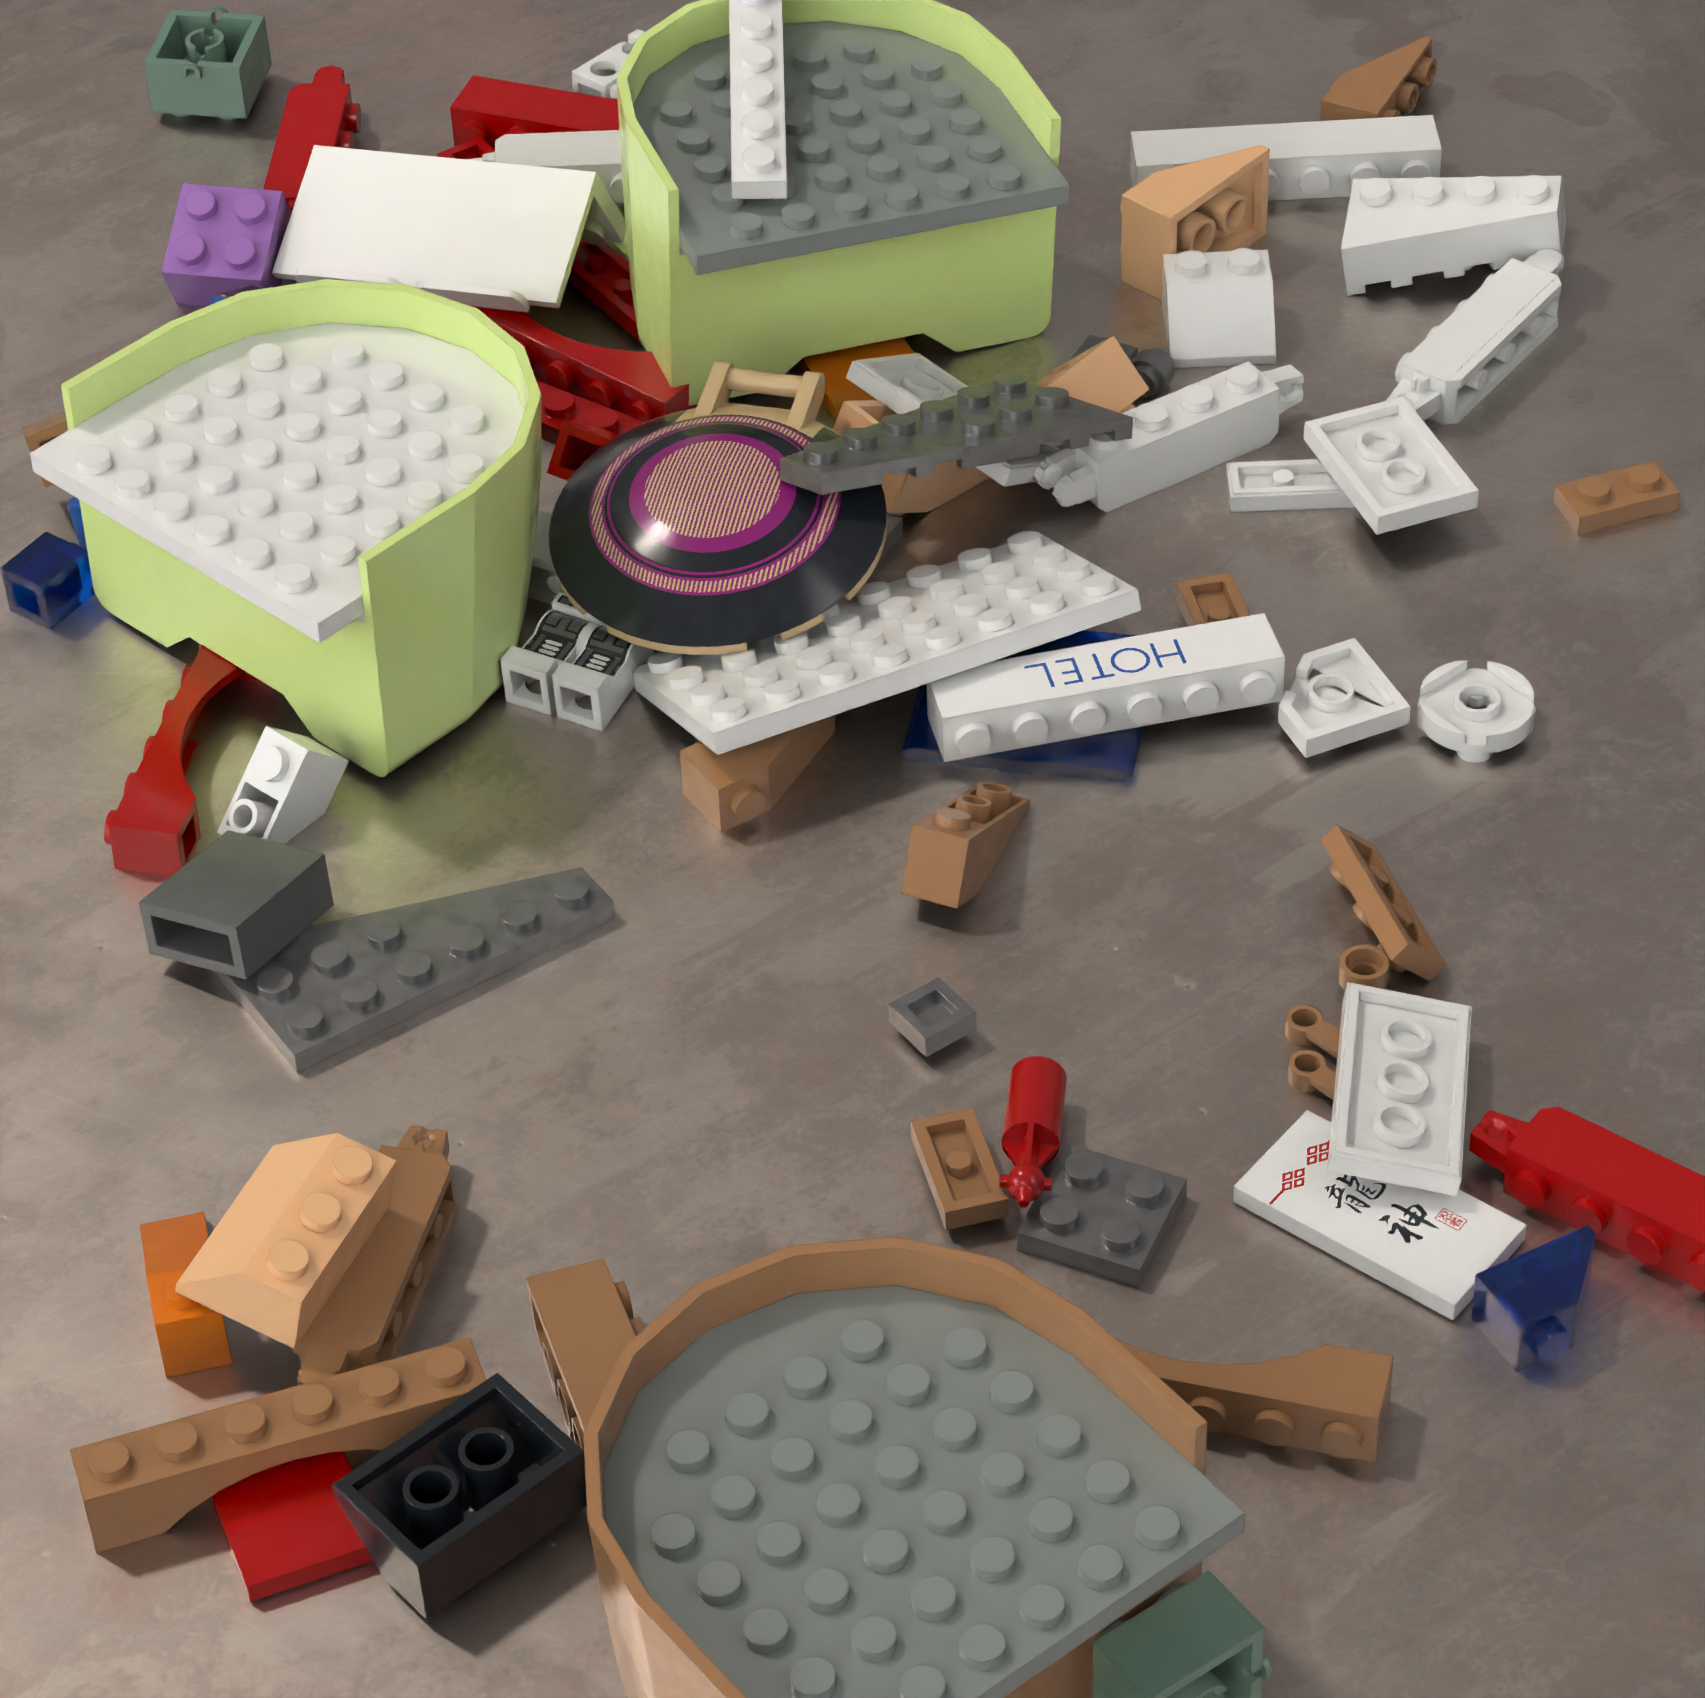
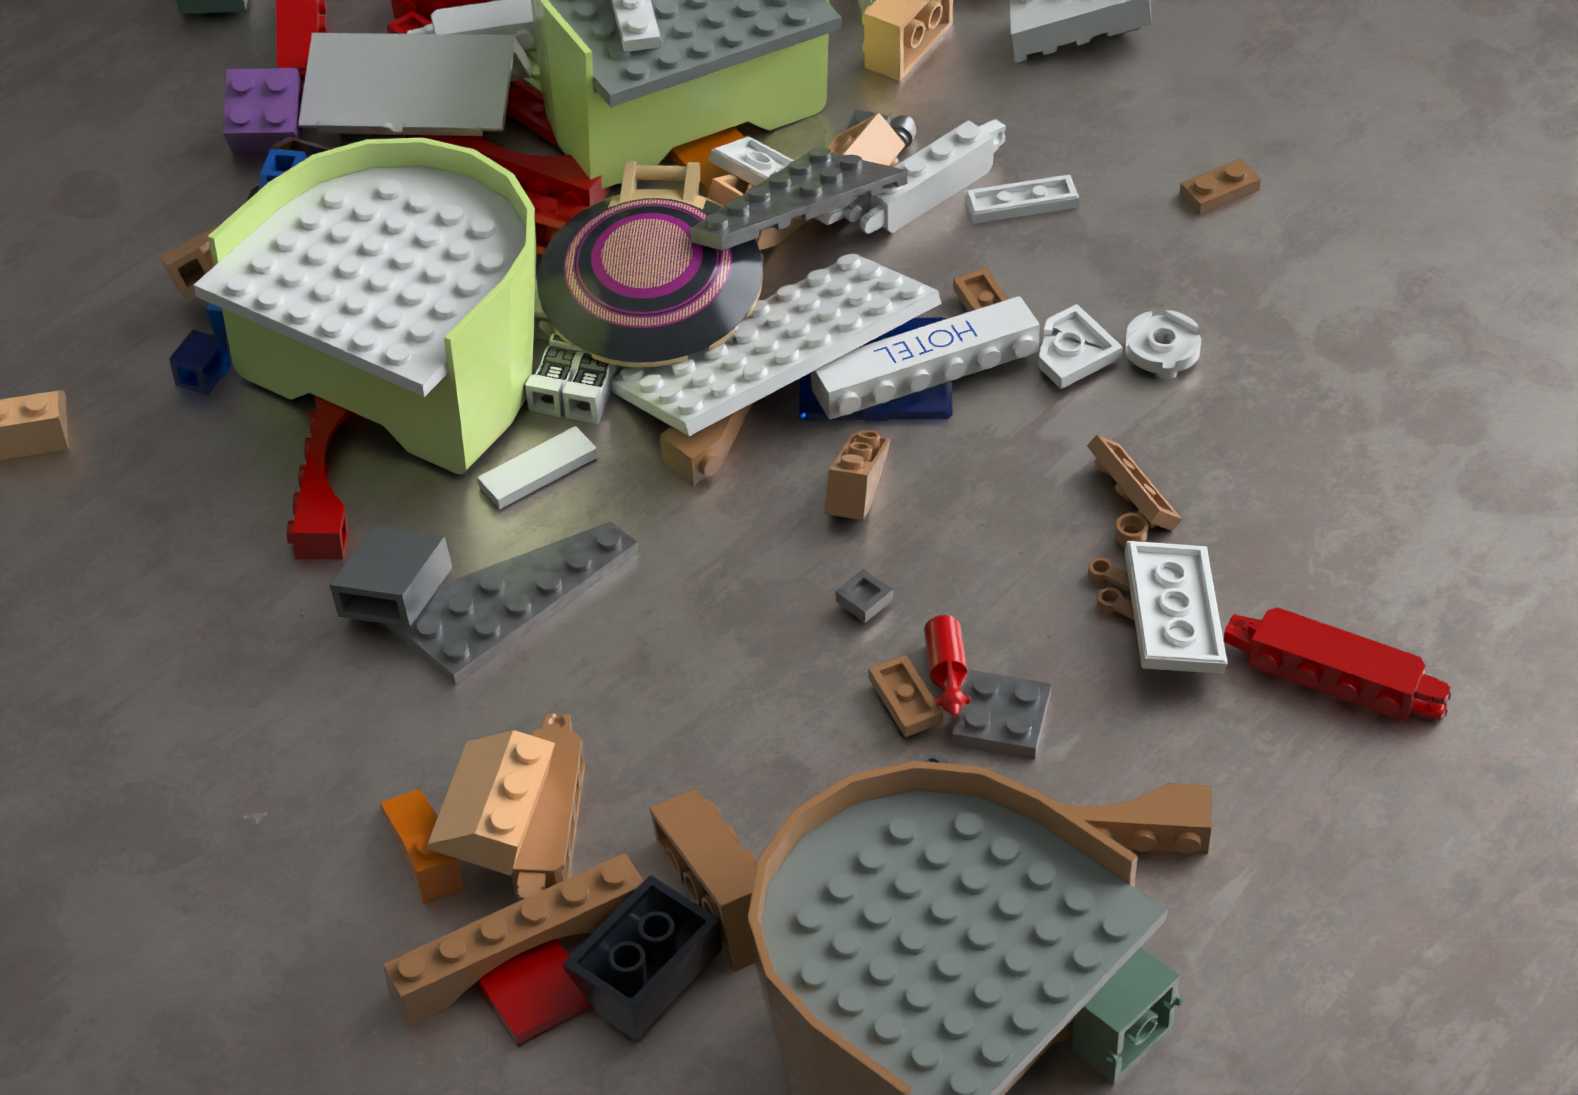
camera: 10 degrees left, 5 degrees up
white slope [217,726,349,844] -> none
white slope [1162,248,1276,368] -> none
white tile [1233,1110,1527,1320] -> none
white plate [1304,396,1479,535] -> none
white hinge [1386,249,1564,425] -> none
clear blue slope [1472,1225,1596,1372] -> none
none -> white tile [477,426,598,510]

